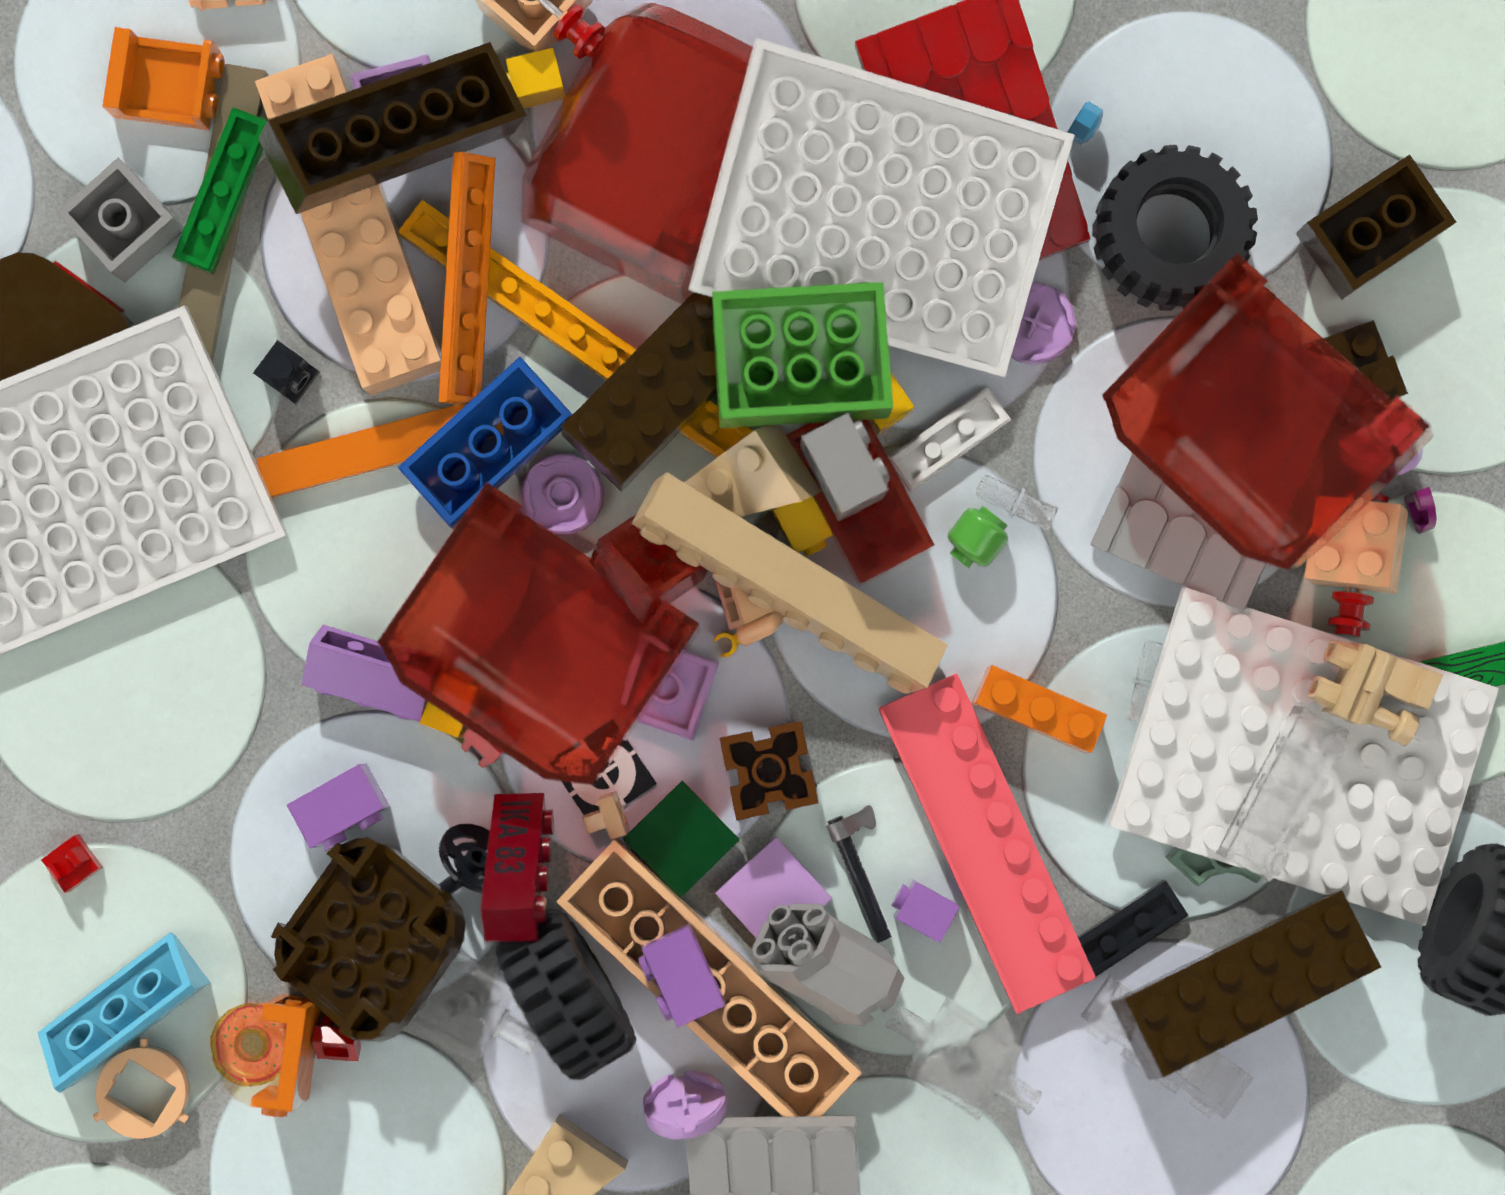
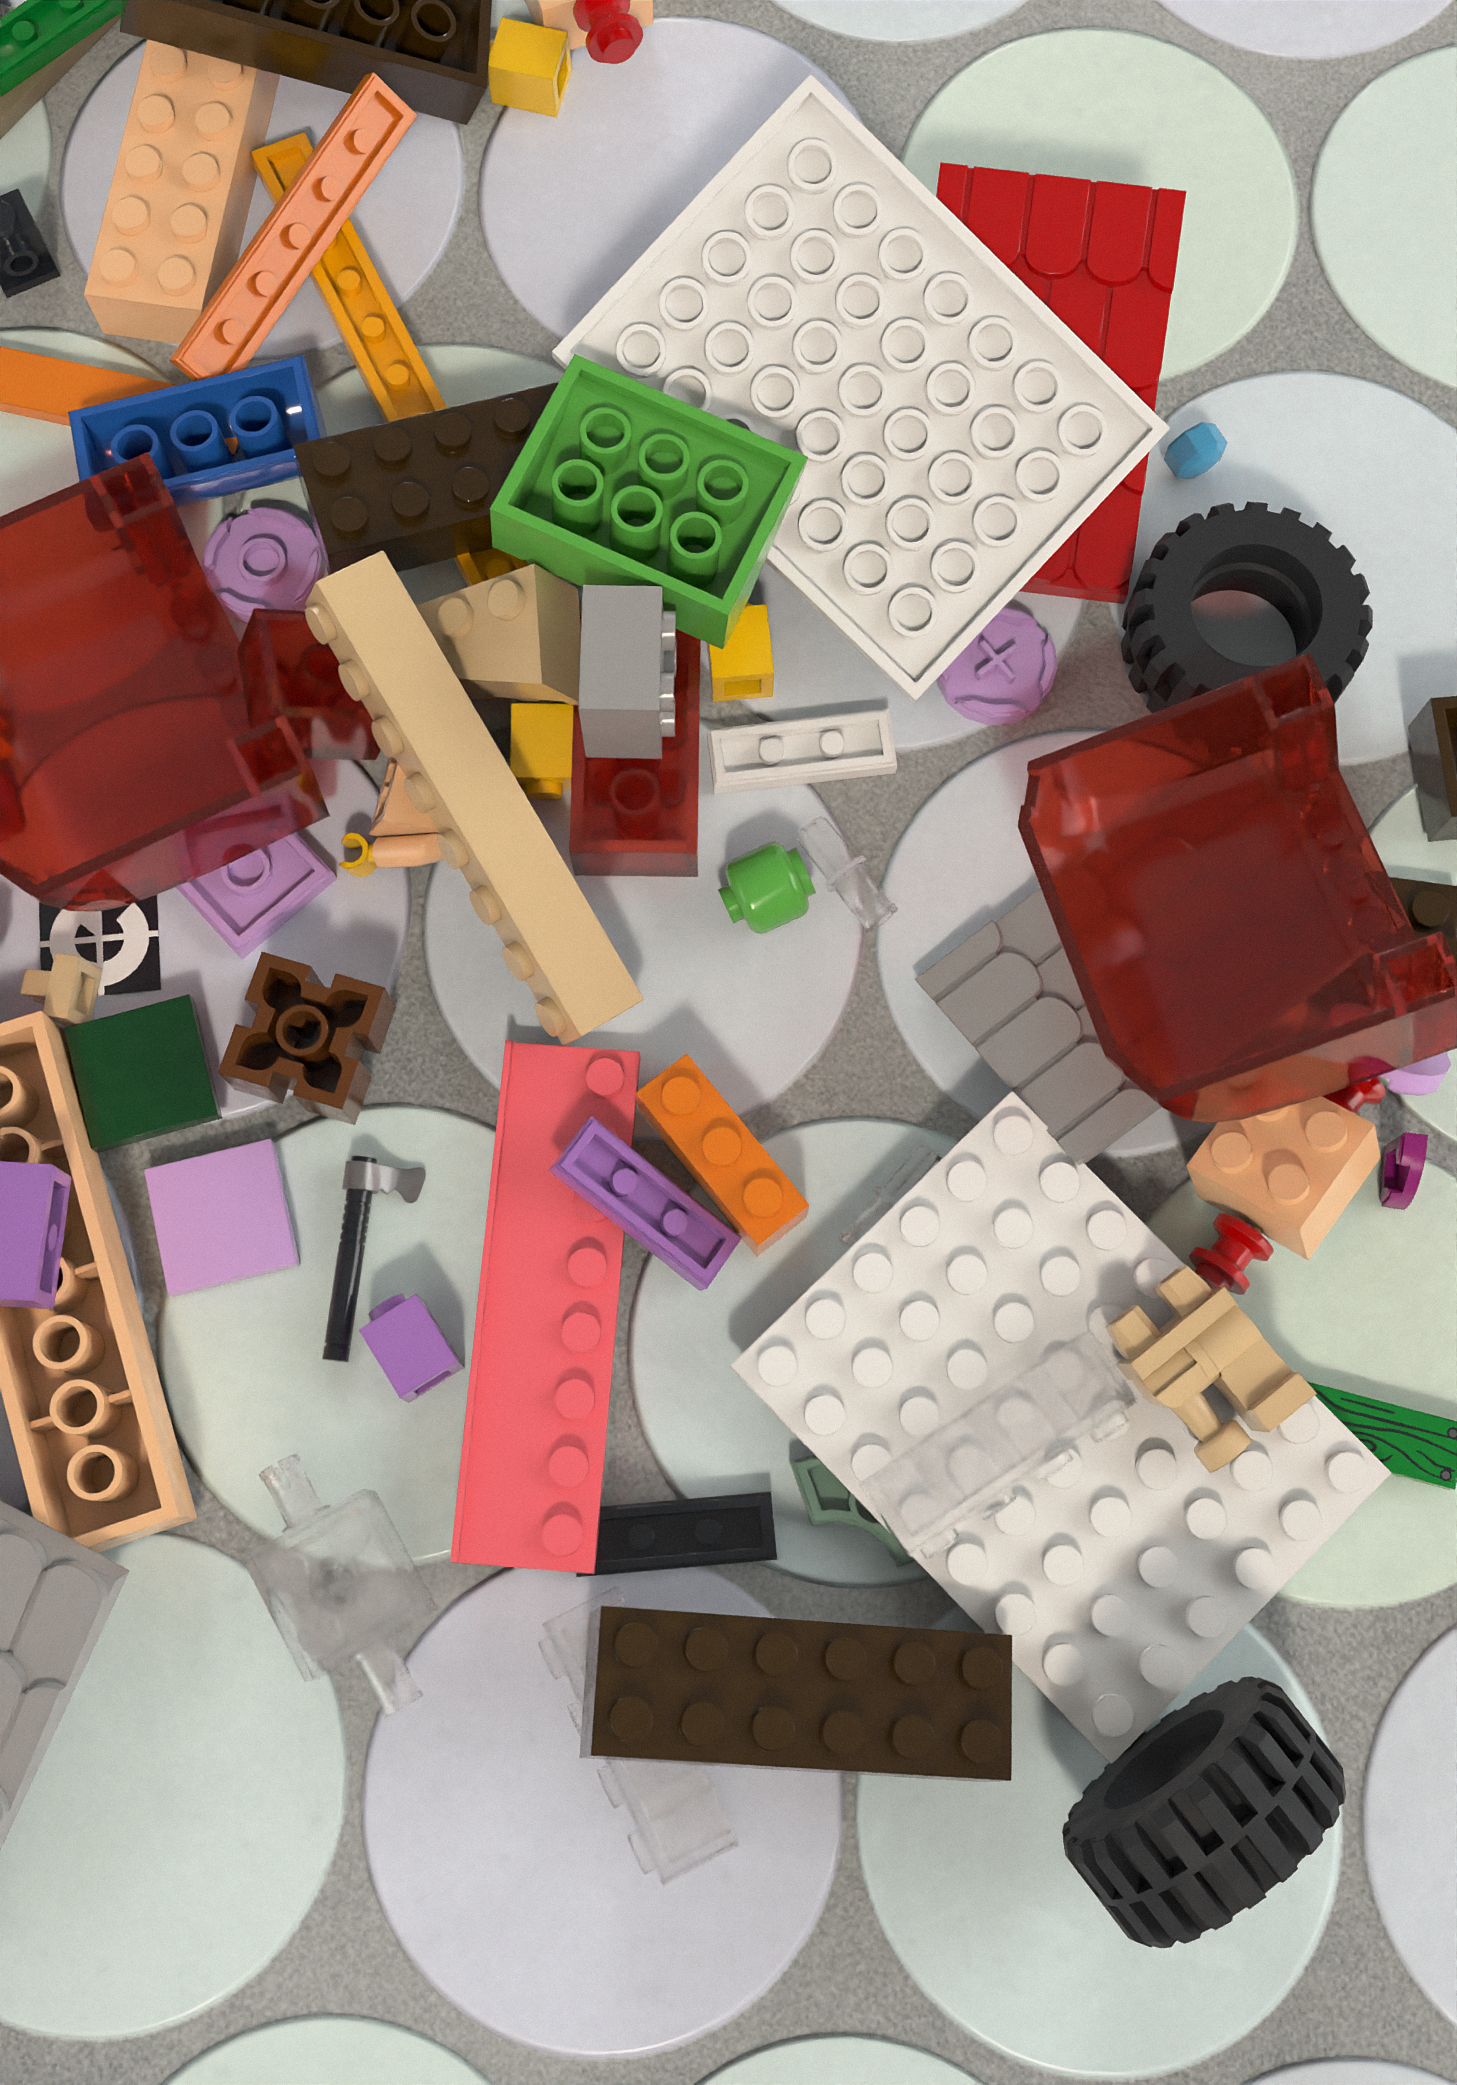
camera: 25 degrees right, 10 degrees down
clear red slope [521,3,753,304] -> none
light grey brick [752,903,905,1026] -> none
none -> medium lavender tile [548,1116,742,1291]

